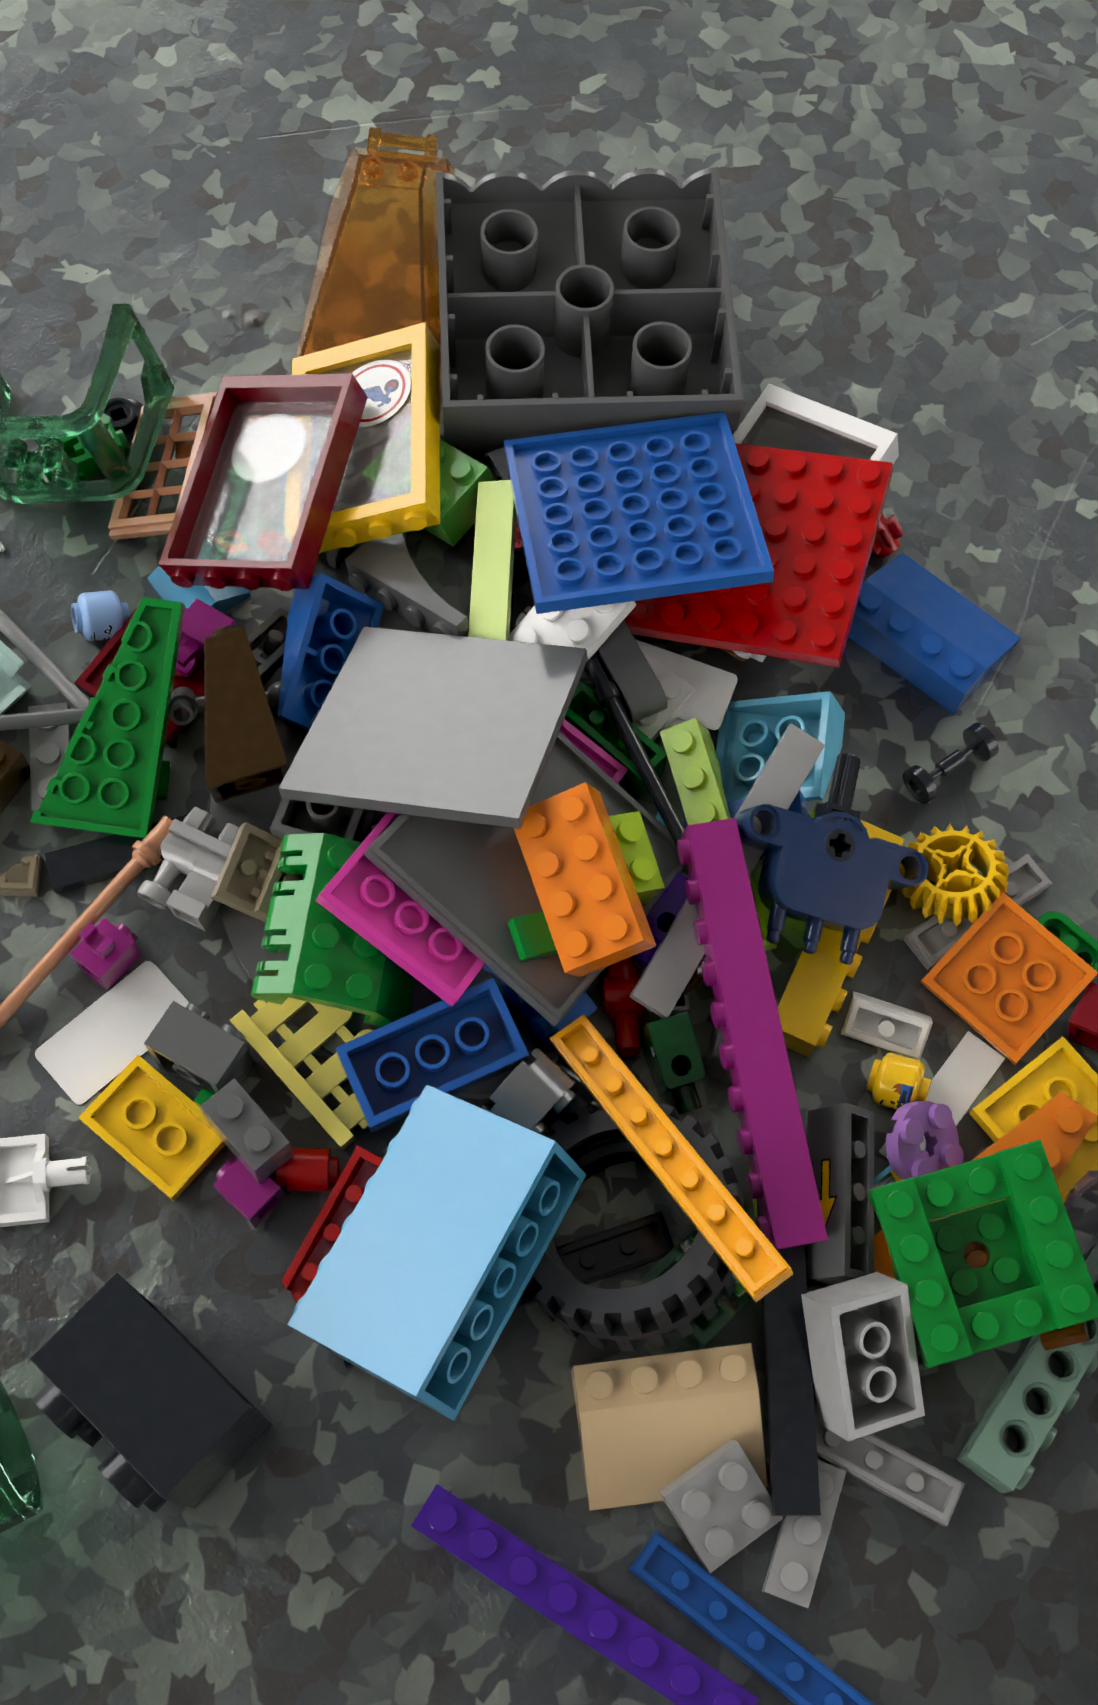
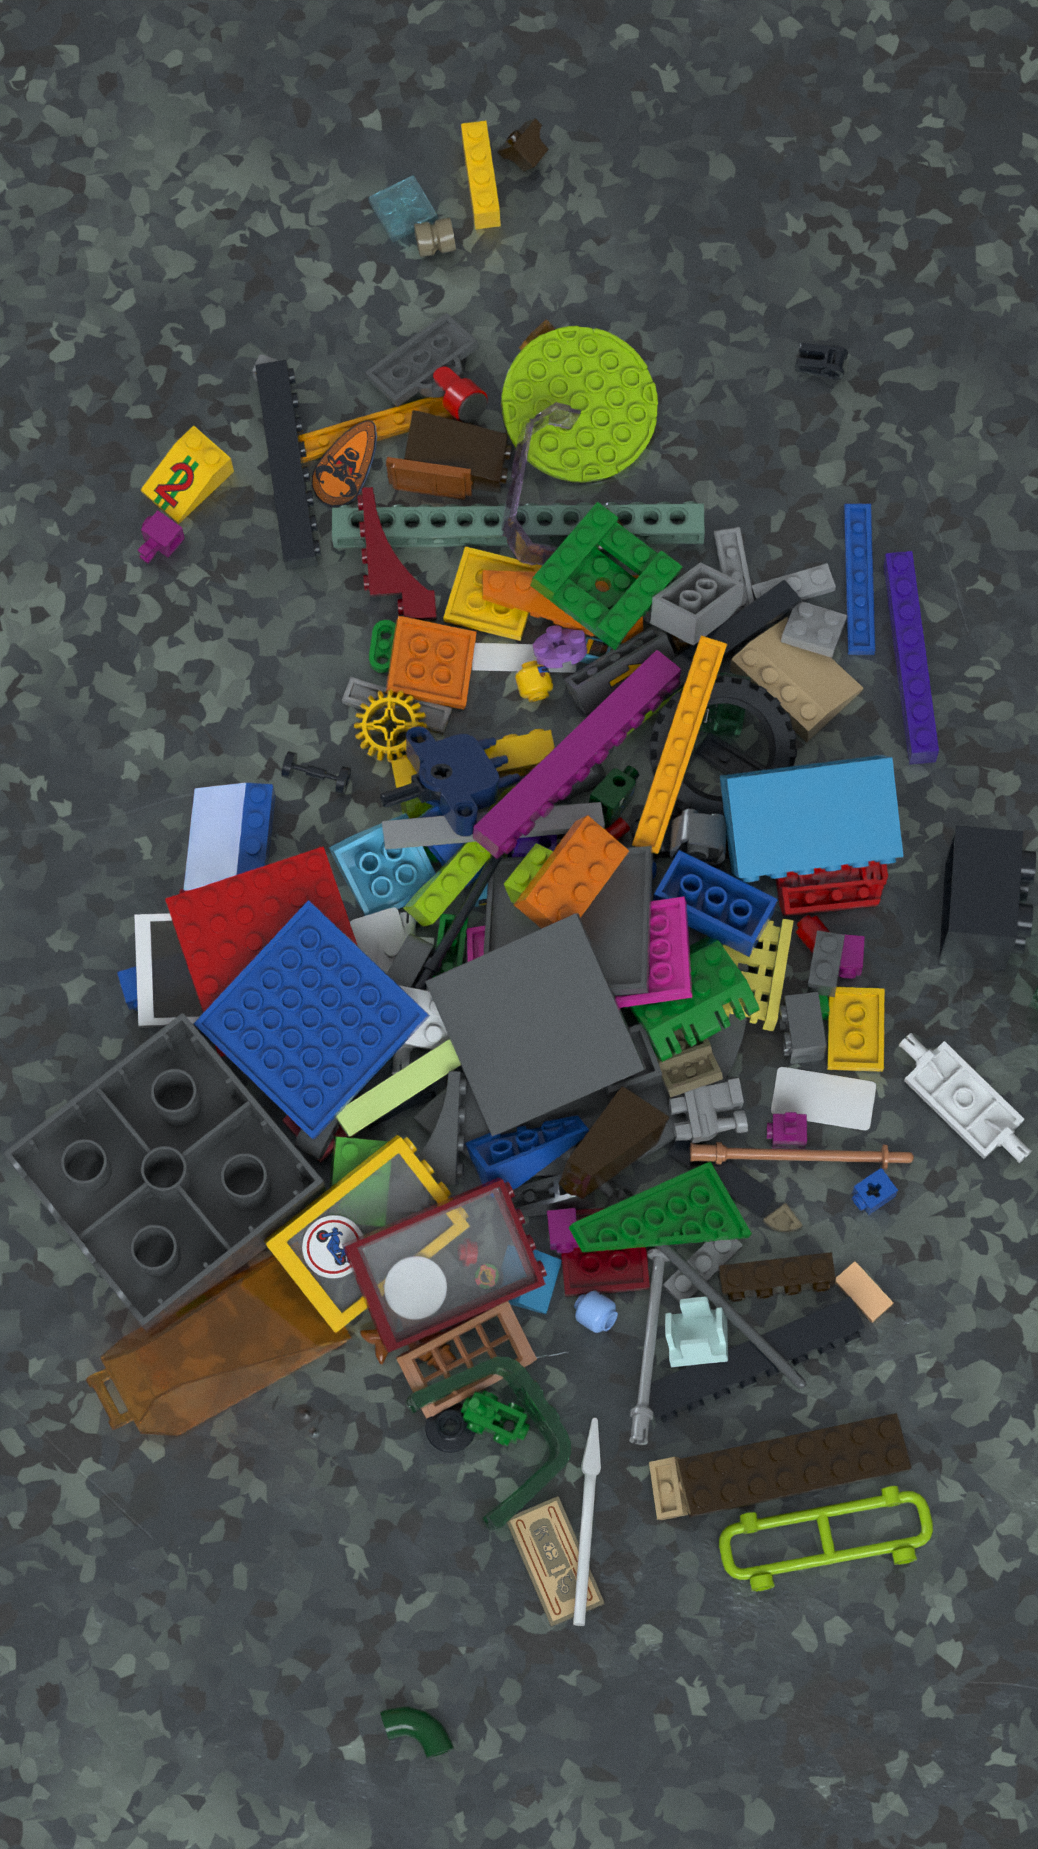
camera: 120 degrees left, 5 degrees up
green tile [507,911,558,962] -> none
white slope [841,991,933,1060] -> none

